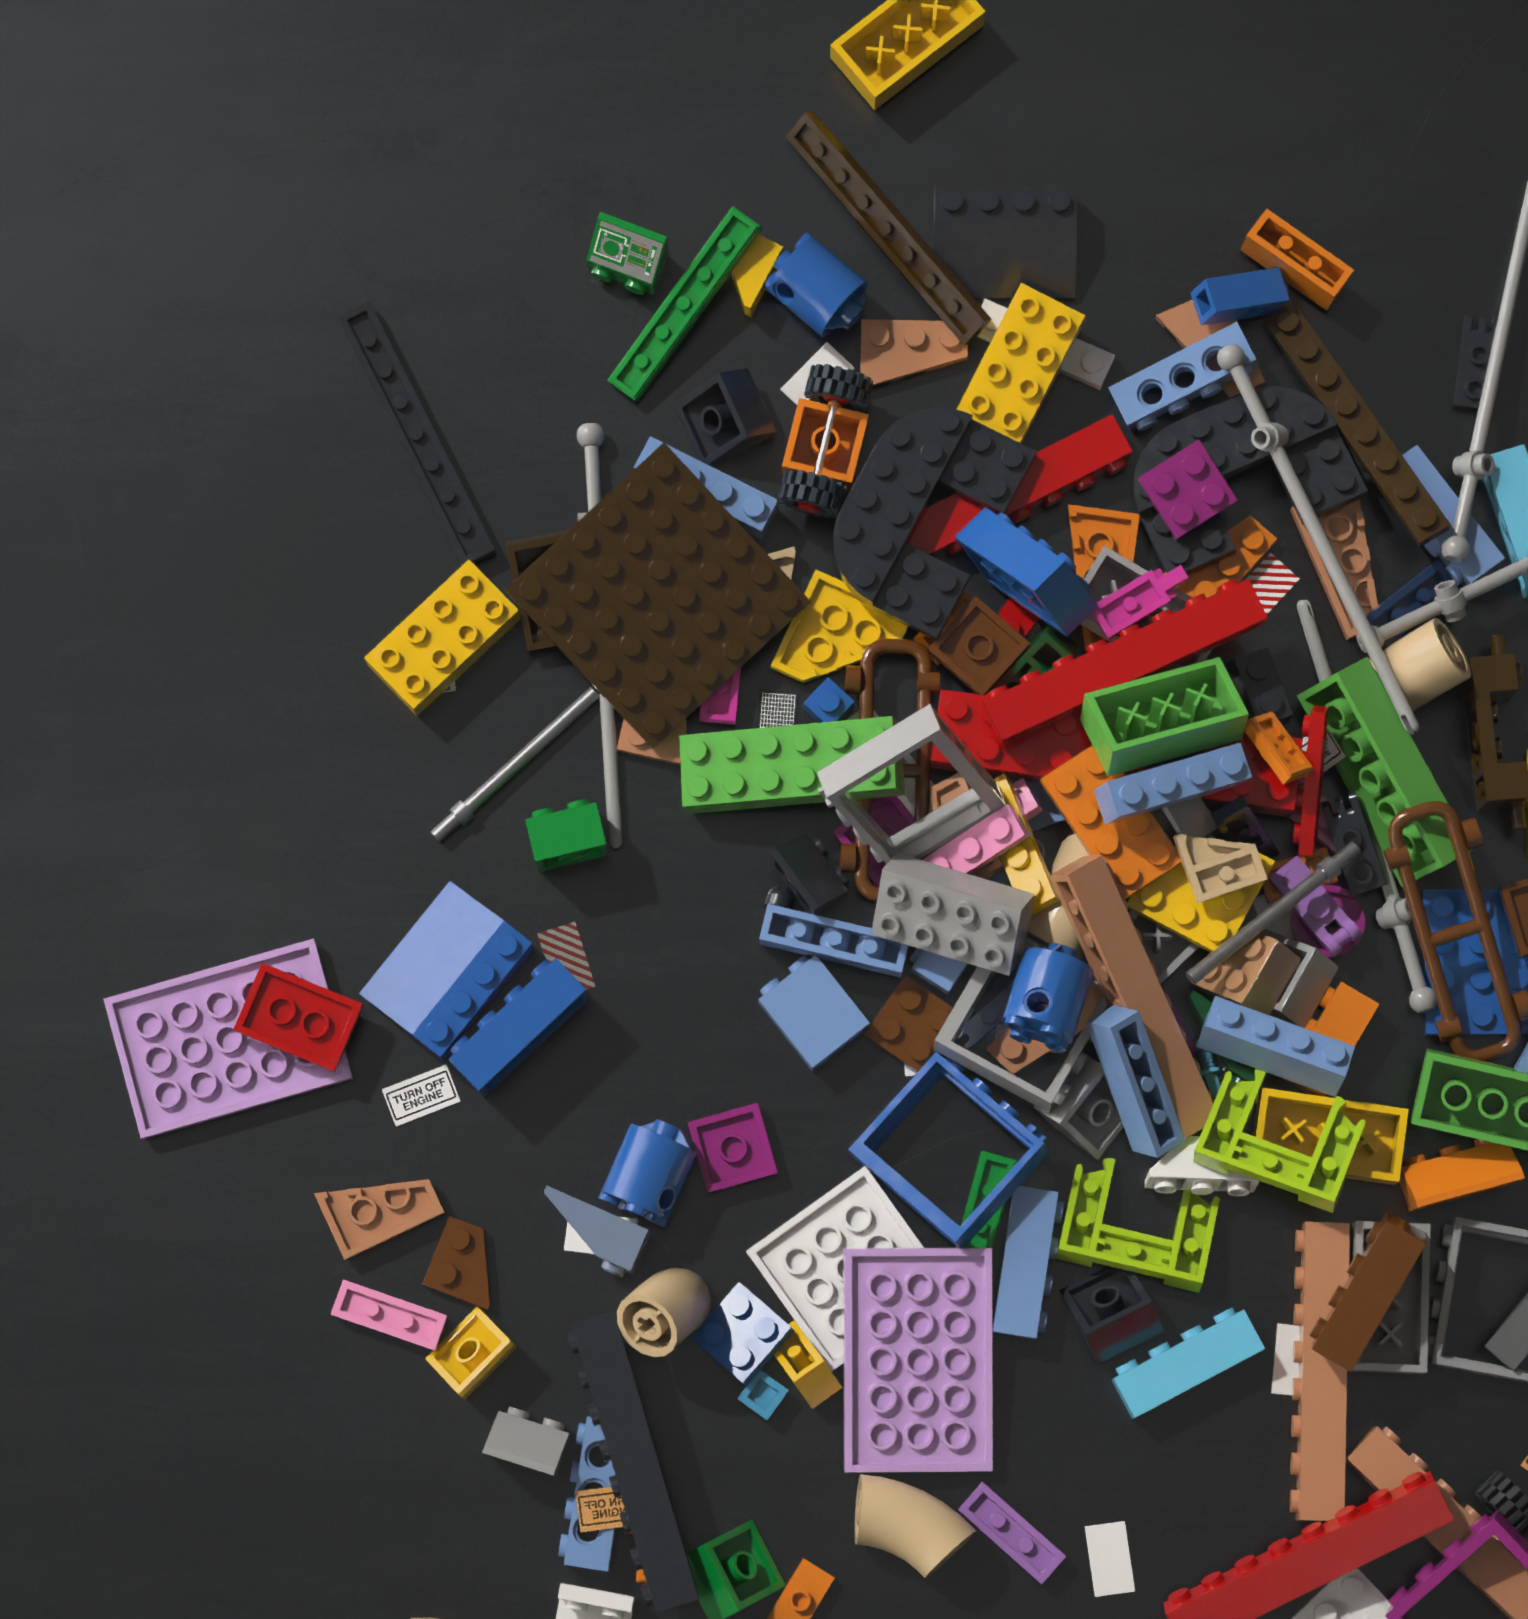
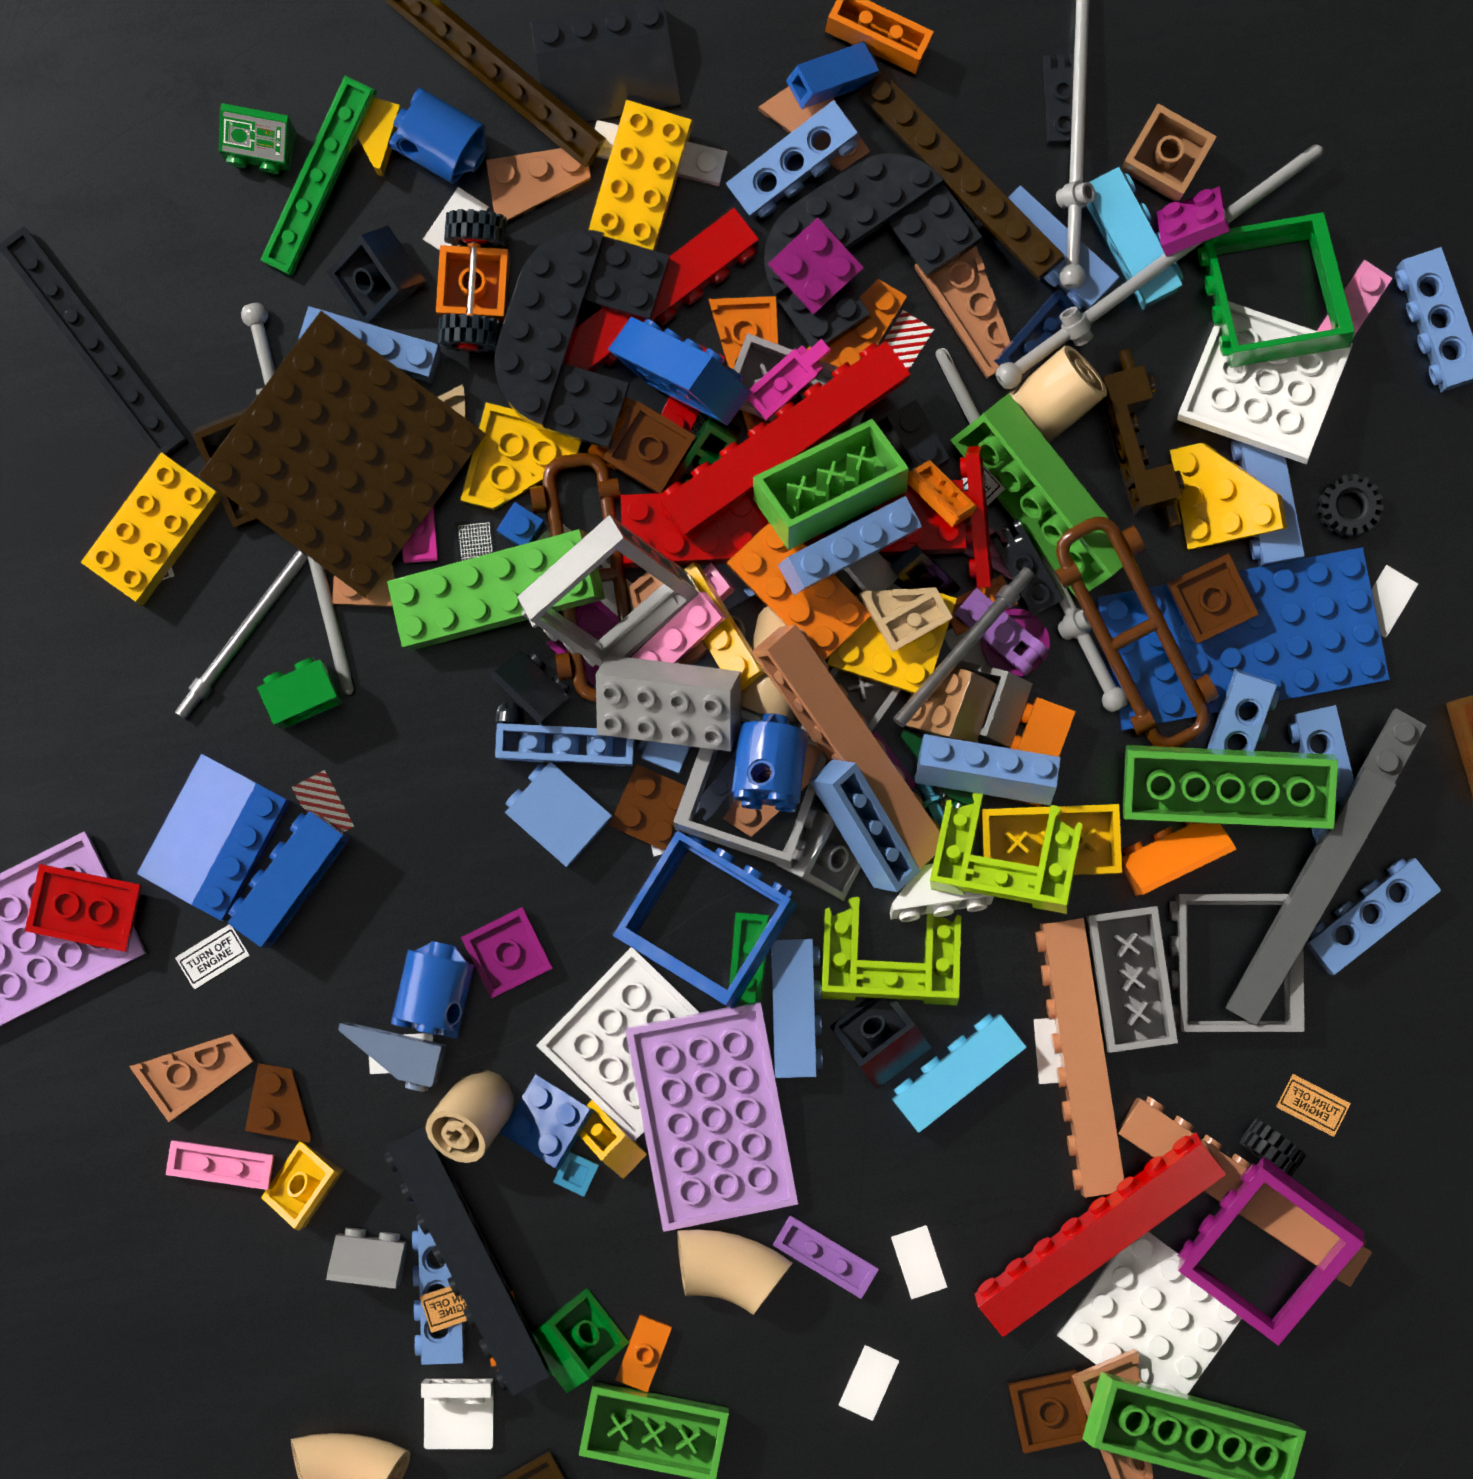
camera: 15 degrees left, 5 degrees up
light grey bar [1217,344,1419,734] -> none
reddish brown wedge [1309,1211,1426,1372] -> none

